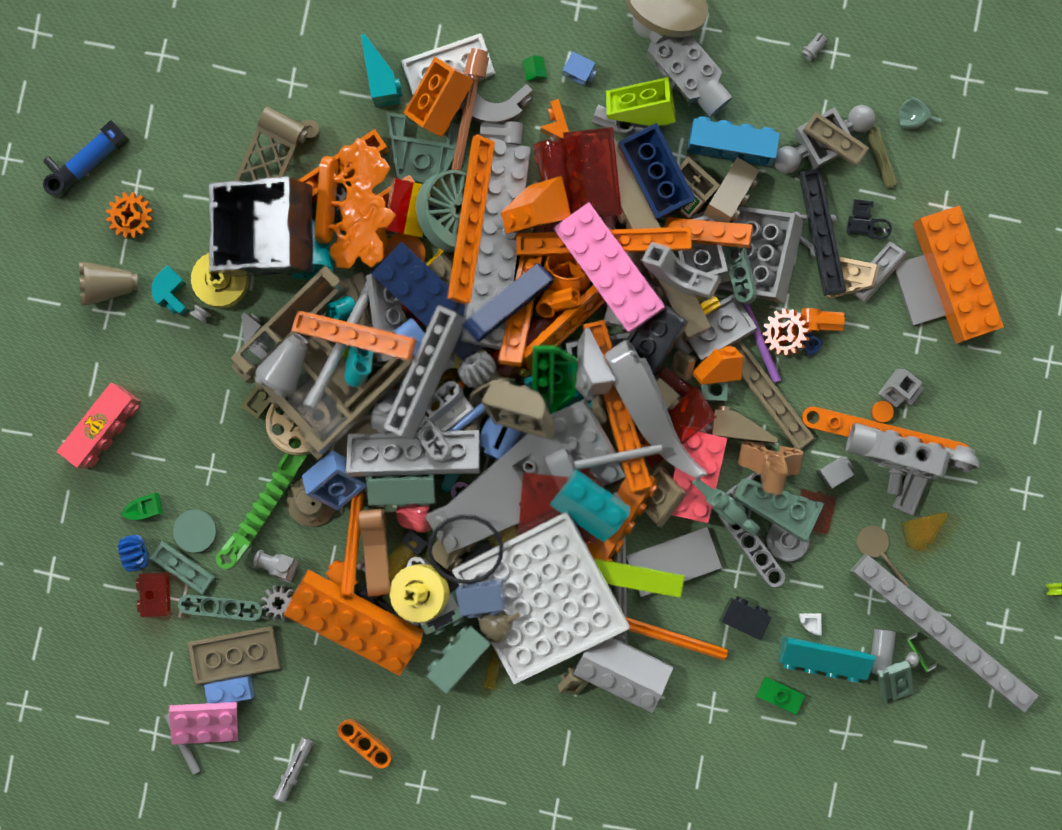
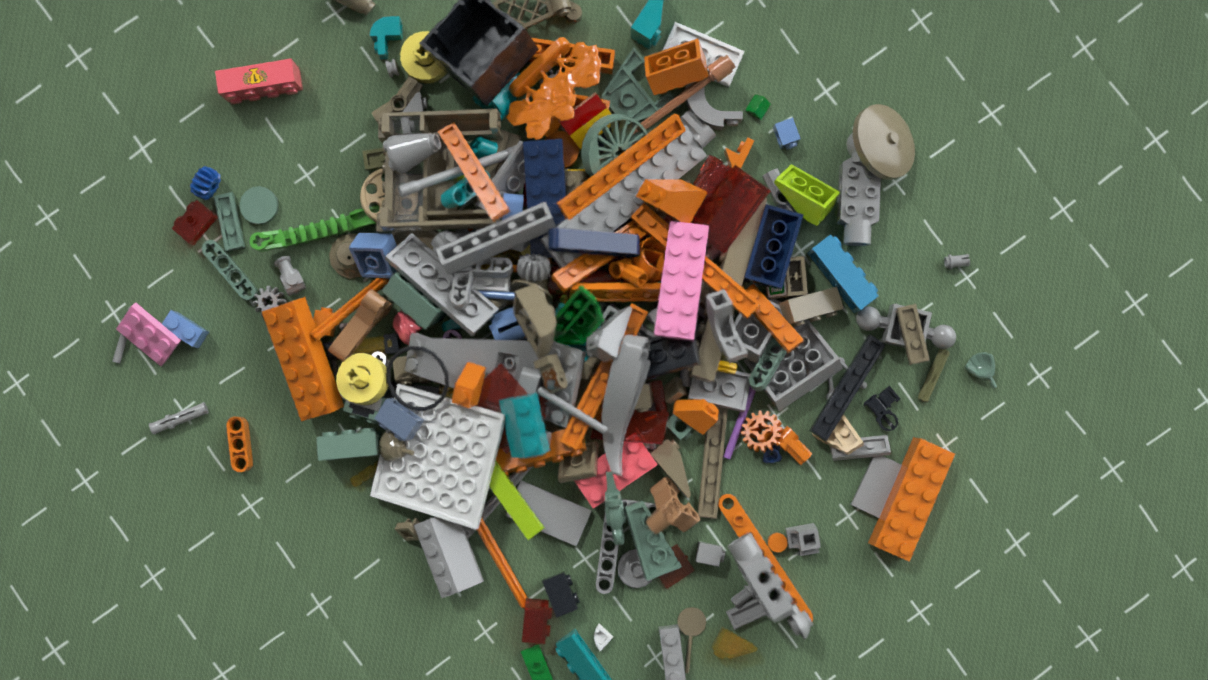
camera: 45 degrees right, 0 degrees up
green plate [121,493,164,520] -> none
dark tan tile [187,625,281,685] -> none
none -> dark tan piece [372,77,423,123]
none -> orange slope [451,362,487,408]
none -> clear red brick [522,598,552,644]
none -> dark tan leg [533,353,567,394]

